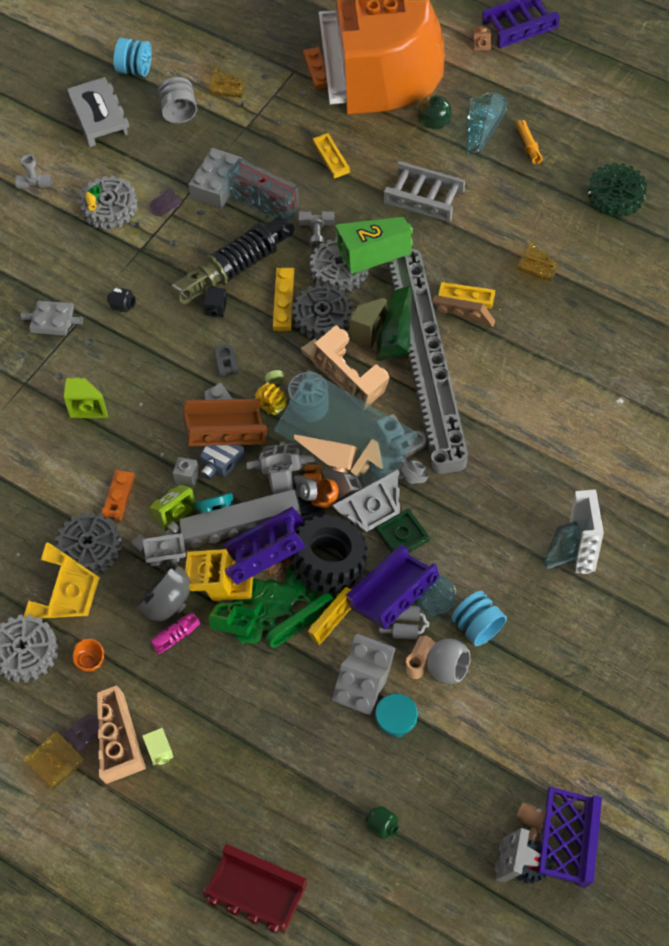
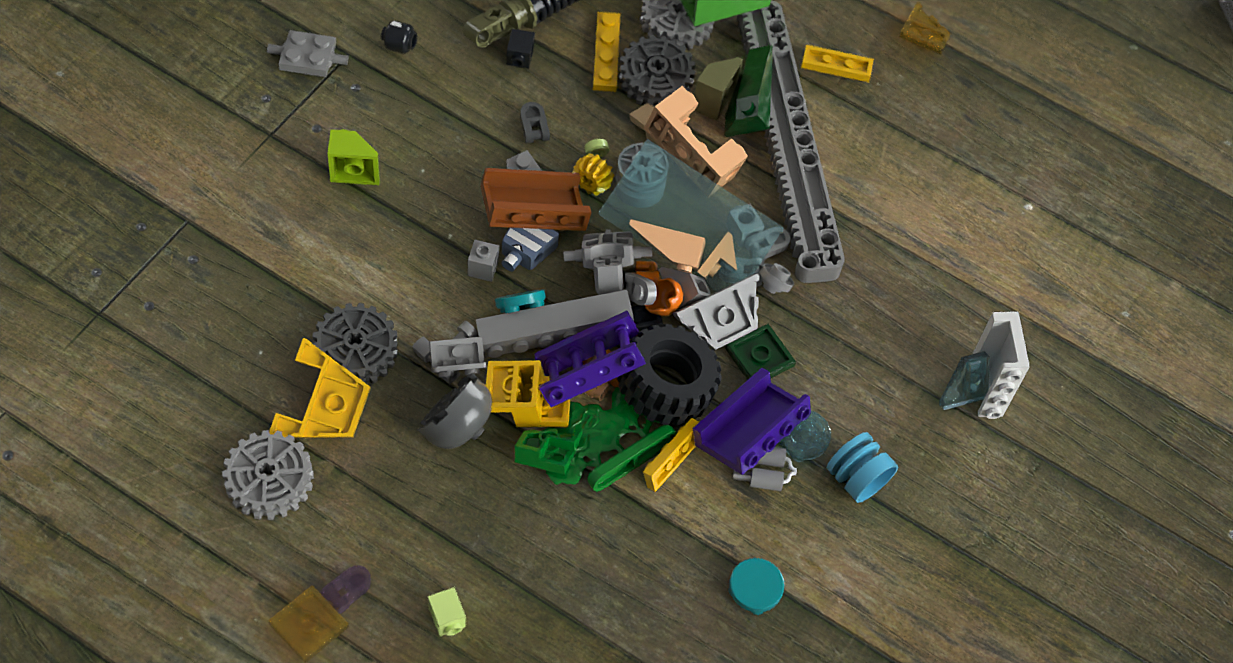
camera: 10 degrees left, 0 degrees up
orange hair [72,639,104,673] -> none
light nougat wedge [97,685,146,784] -> none
orange plate [101,470,135,521] -> none
lime slope [149,485,197,532] -> none
dark pink hinge [151,613,200,654] -> none
light grey bracket [332,634,395,716] -> none
light nougat piece [406,636,436,679] -> none
light grey wheel [427,638,471,685] -> none
medium nougat wing [432,295,495,327] -> none

